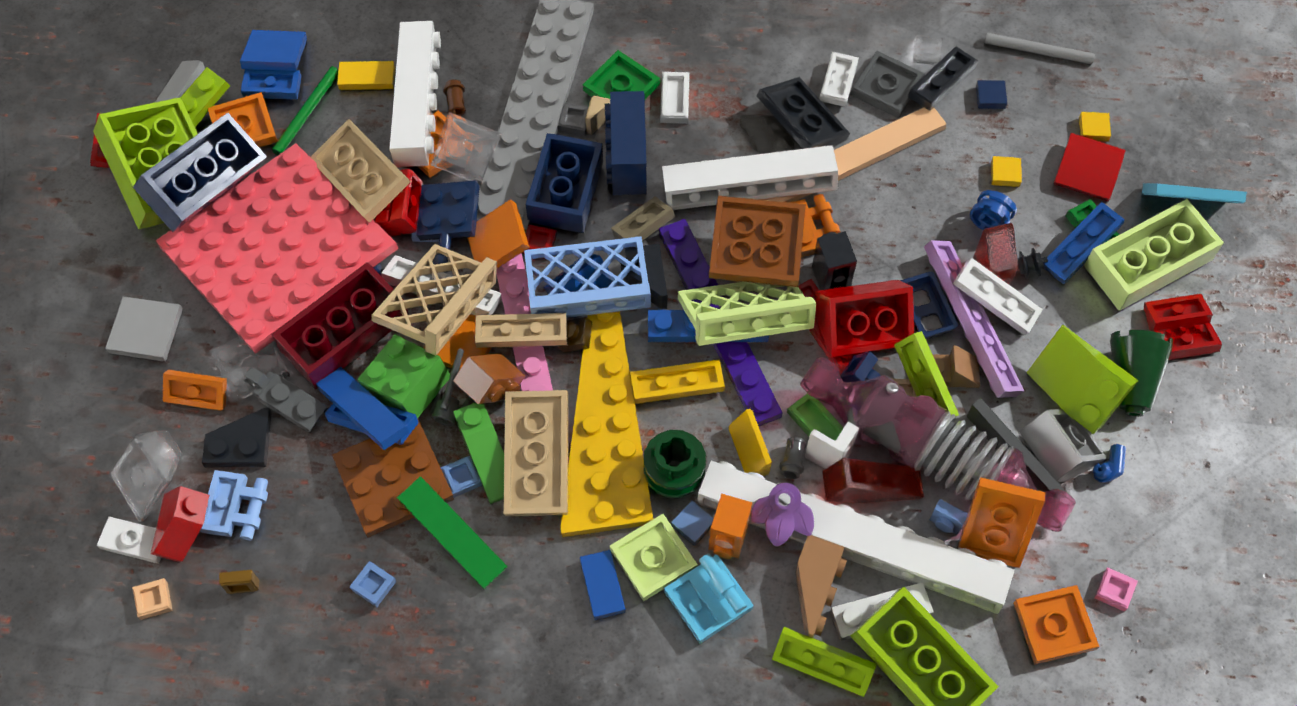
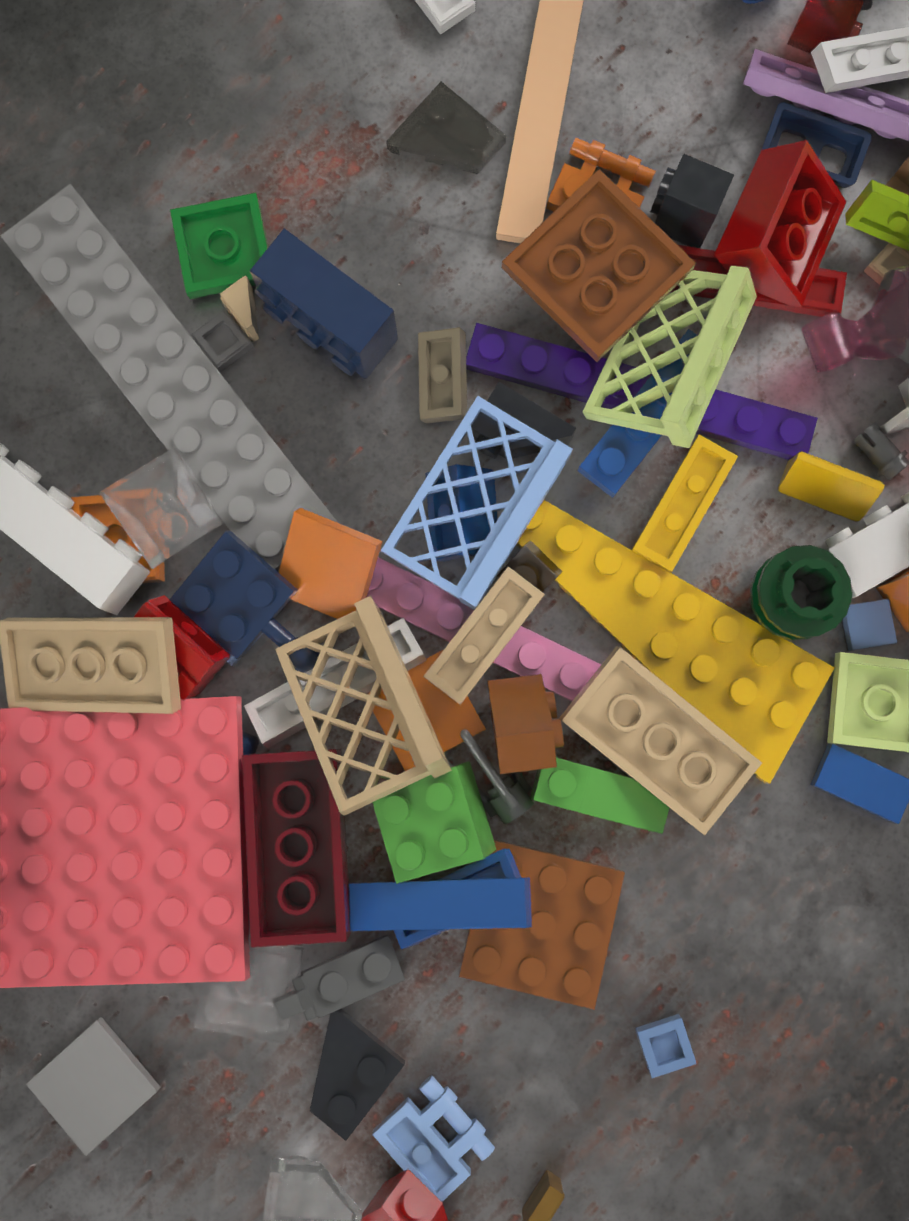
camera: 50 degrees left, 20 degrees up
orange plate [163,370,227,411] -> none
green tile [397,476,508,590] -> none
medium blue tile [441,456,482,497] -> none
reddish brown pin [443,79,466,117] -> none
red tile [522,224,557,259] -> none
dark blue brick [525,133,603,233] -> none
white tile [660,72,689,124] -> none
white brick [662,145,838,210] -> none
black tile [757,77,850,149] -> none
bright green tile [787,391,844,441] -> none
dark blue tile [839,351,881,388] -> none

